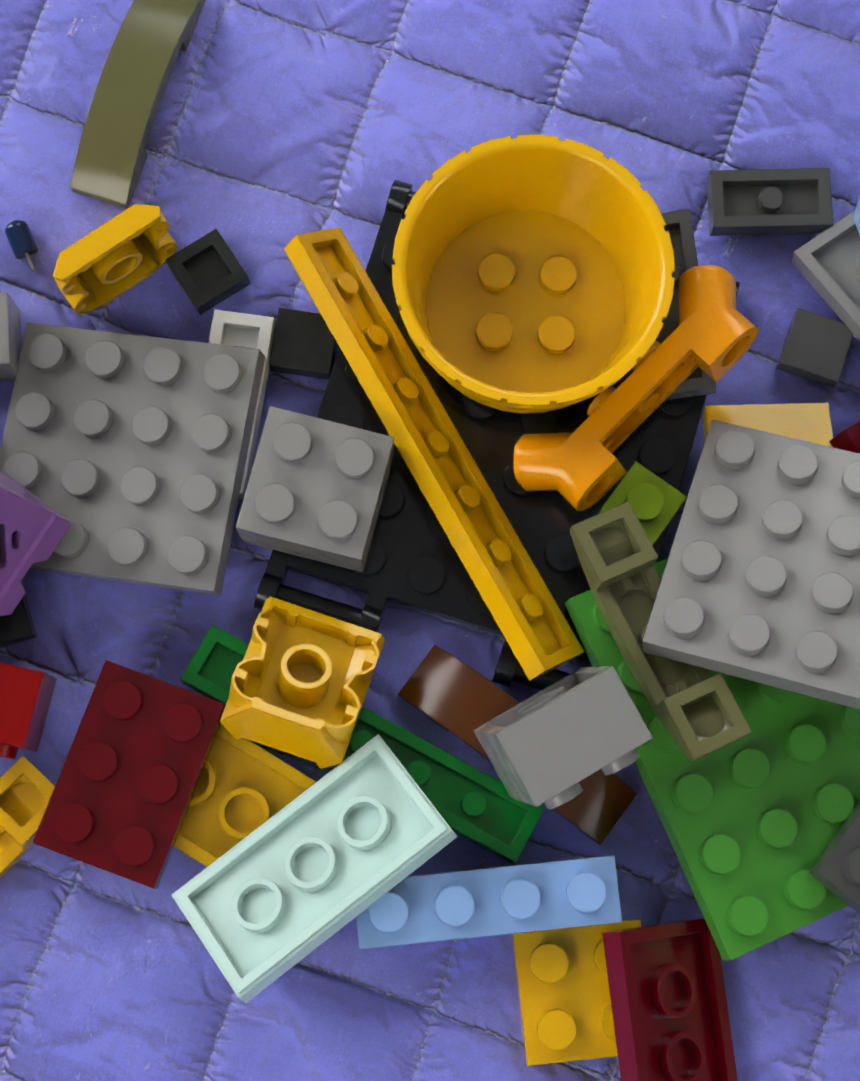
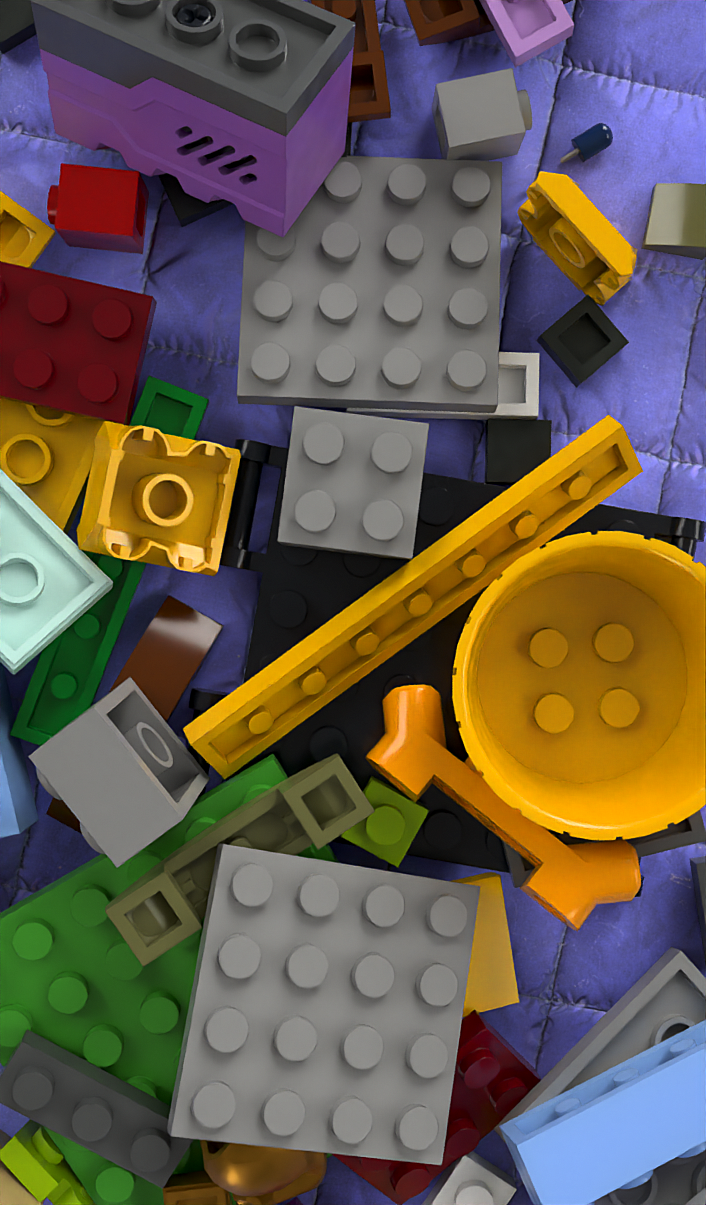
camera: 85 degrees right, 10 degrees up
dark grey tile [776,308,853,388] -> none

